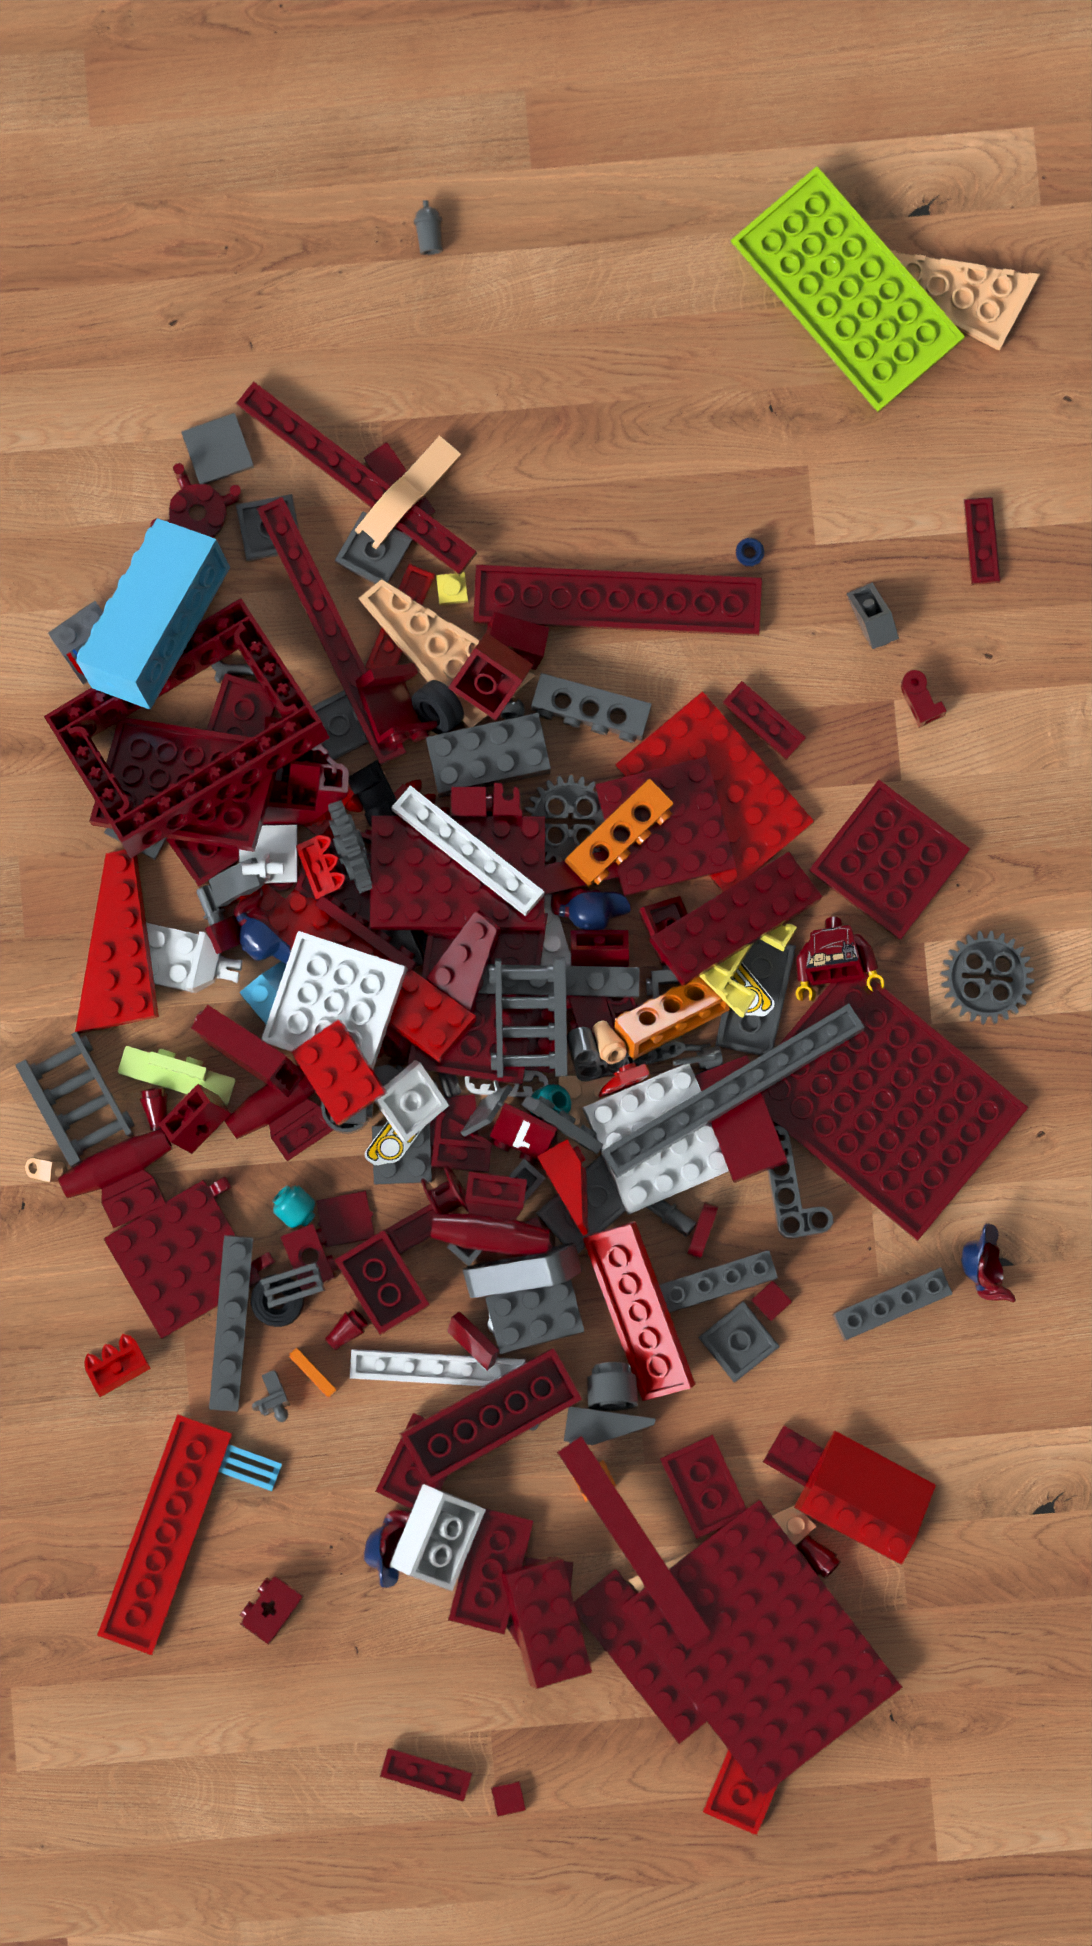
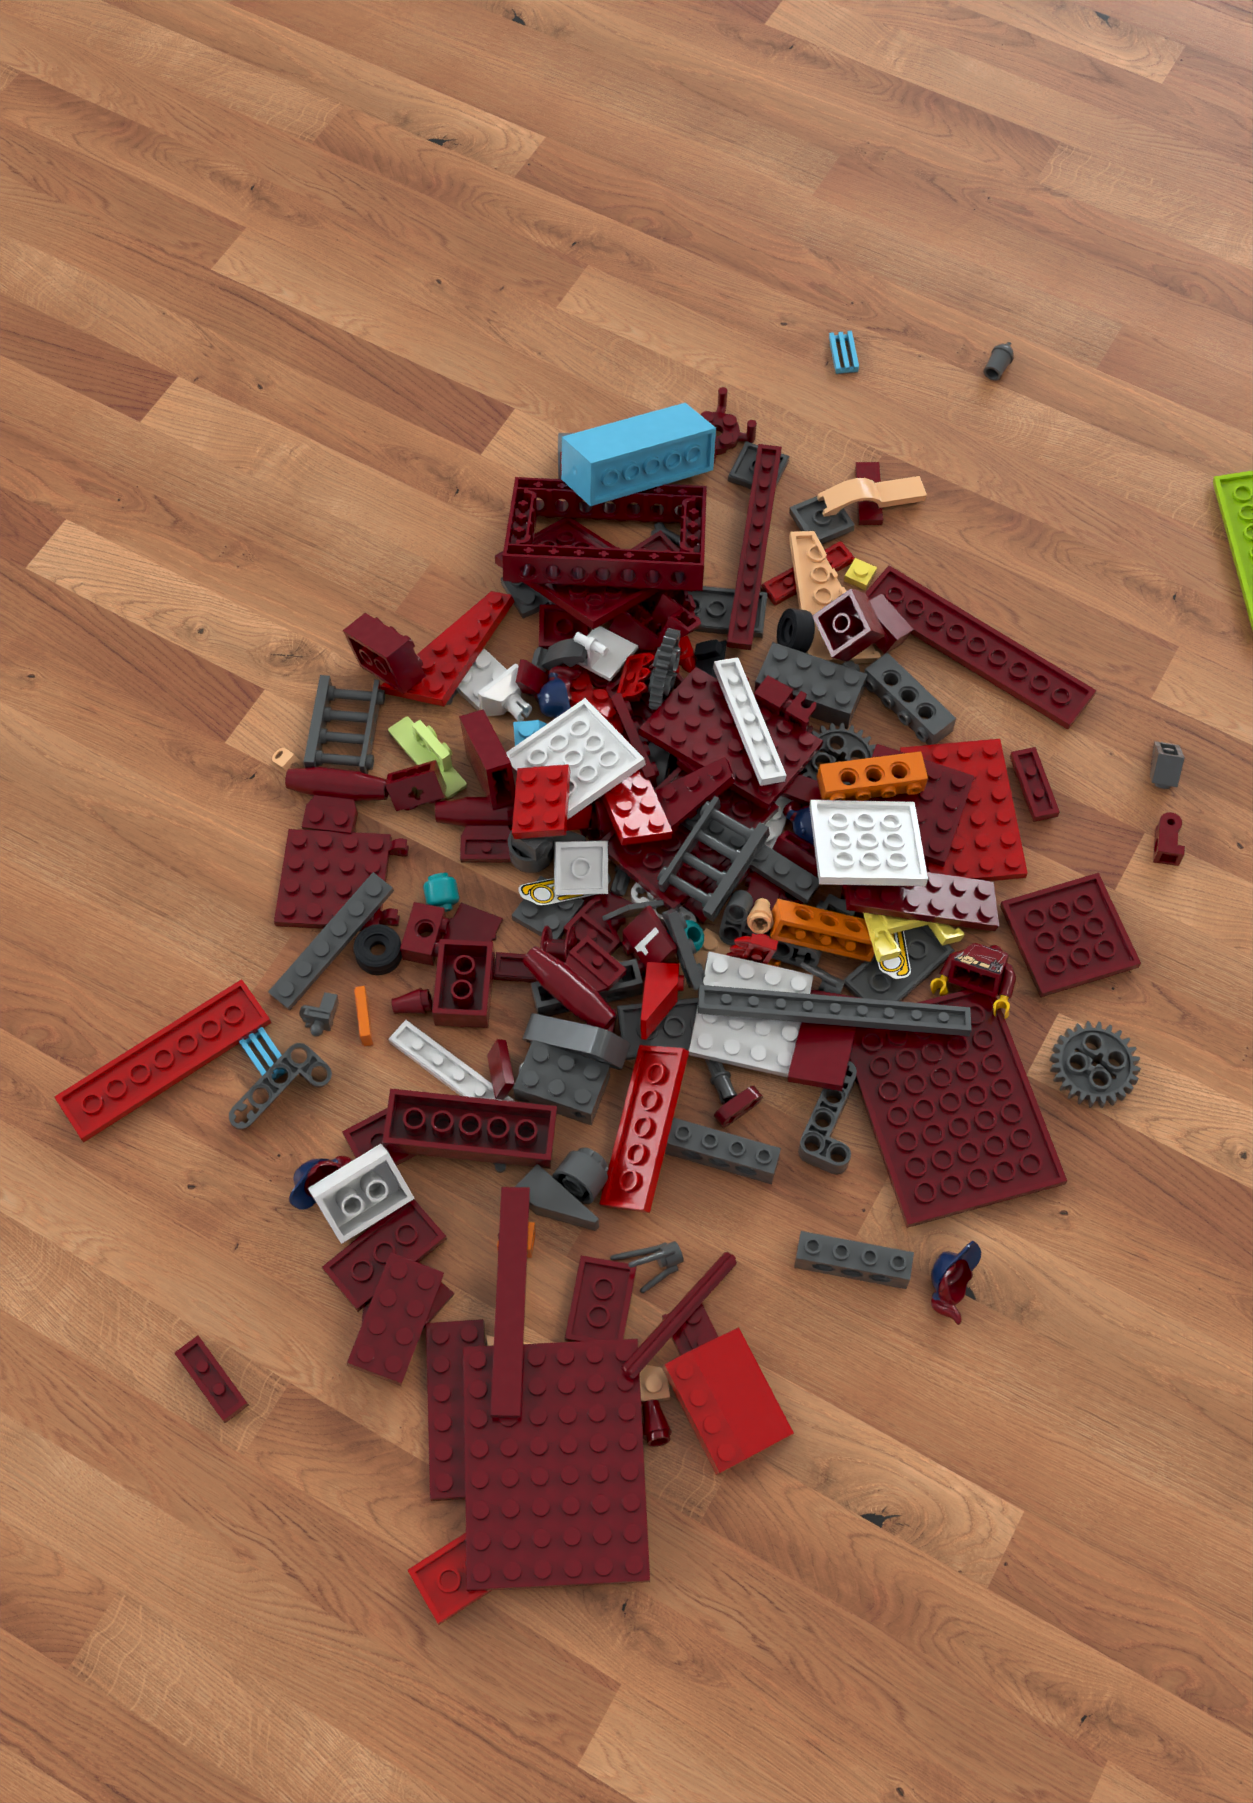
camera: 35 degrees right, 20 degrees down
red plate [84,1334,151,1397] -> none
dark red cone [139,1087,168,1131] -> none
dark grey tile [181,413,254,484] -> none
dark red plate [236,381,477,576] -> none
dark red brick [240,1576,304,1645] -> none
dark grey tile [260,1263,325,1308] -> none
dark red panel [355,663,438,745] -> none
dark red tile [491,1781,526,1817] -> none
dark grey tile [698,1301,780,1383] -> none
dark blue plate [736,538,764,567] -> none
dark red tile [751,1281,792,1322] -> none
none -> dark grey beam [229,1043,332,1130]
none -> dark red brick [343,613,426,694]
none -> dark grey plant [610,1241,684,1293]
none -> dark red axle [621,1252,737,1379]
none -> white plate [809,800,928,886]
none -> medium azure tile [829,331,859,374]

